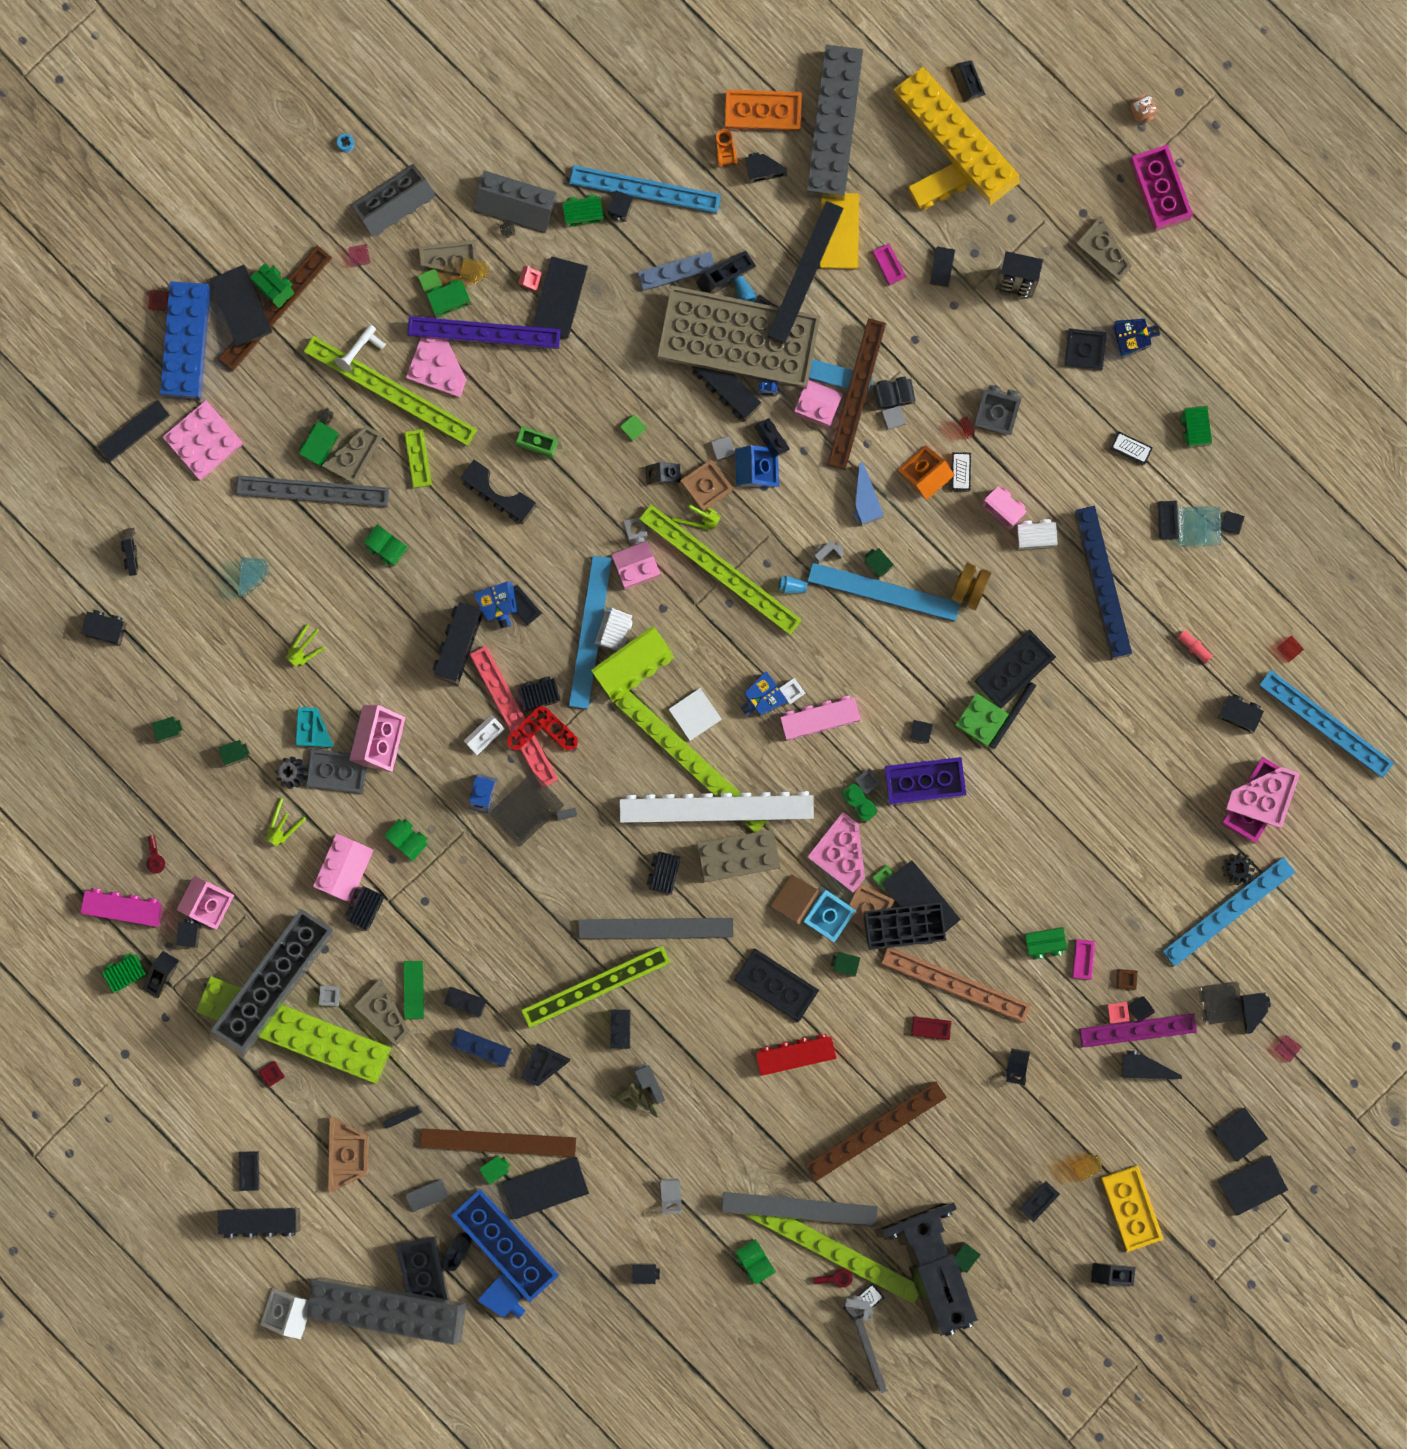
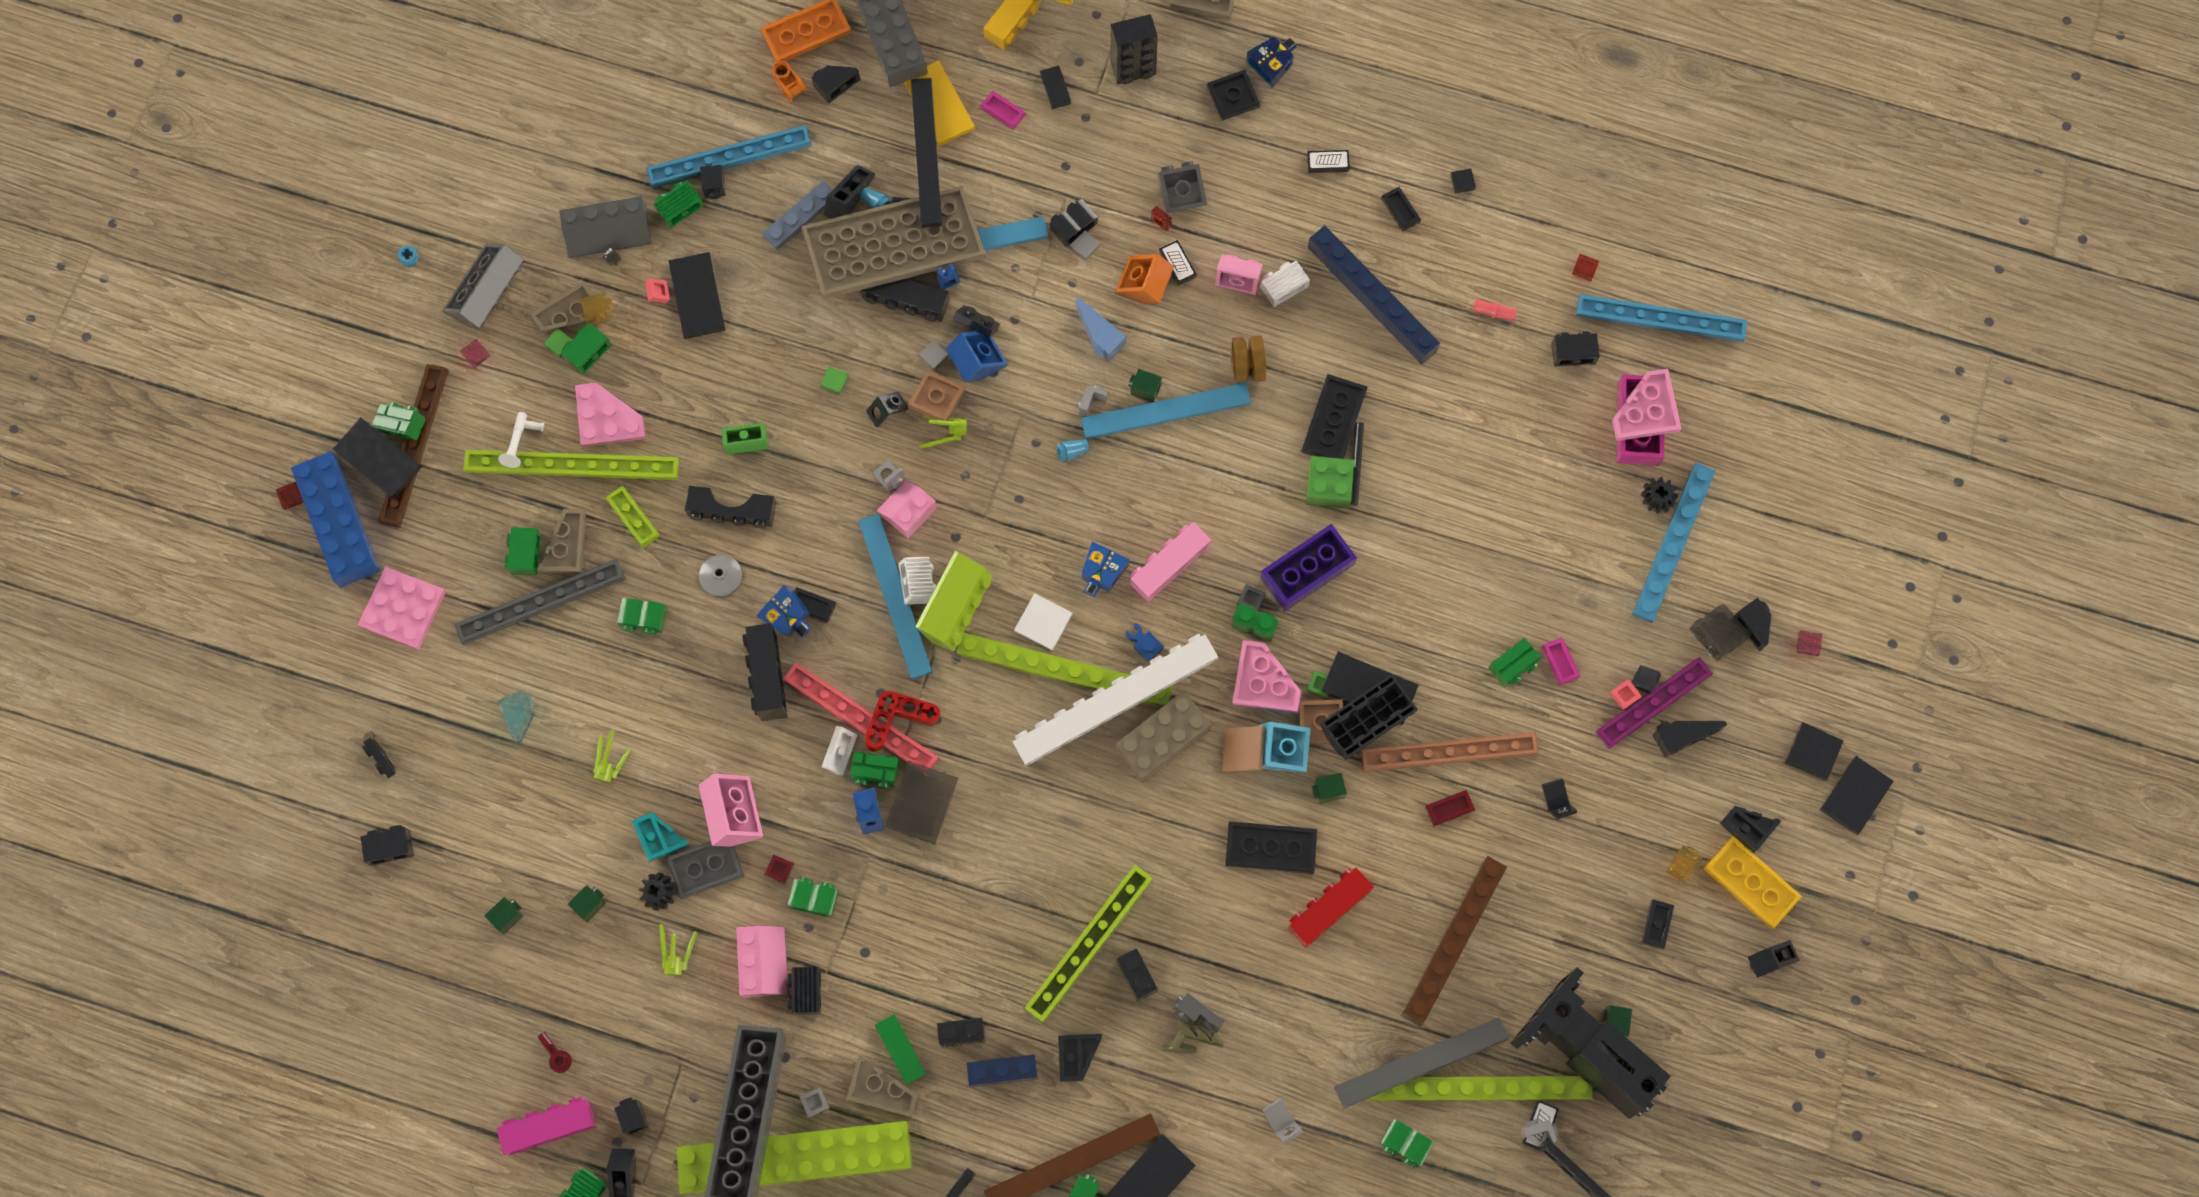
camera: 30 degrees left, 10 degrees down
black tile [98,400,170,463] -> none
bright pink slope [177,876,234,930] -> none
clear smoke plate [317,407,334,425] -> none
dark purple tile [407,316,561,349] -> none
black brick [518,676,561,712] -> none
dark grey tile [556,808,577,821] -> none
dark grey tile [579,918,733,939] -> none
lime plate [639,504,802,636] -> none
black brick [647,851,681,895] -> none
white plate [779,678,806,705] -> none
bright pink slope [794,380,843,429] -> none
dark red plate [814,1268,853,1288] -> none
reddish brown tile [827,318,886,470] -> none
black tile [910,720,933,743] -> none
reddish brown tile [1117,969,1138,990] -> none
clear light blue slope [1179,506,1221,546] -> none
green brick [1180,406,1212,448] -> none
none -> light grey dish [699,555,742,597]
none -> dark red tile [764,854,794,884]
none -> green brick [850,751,899,789]
none -> blue plate [1126,623,1164,663]
none -> black wing [1719,806,1781,853]

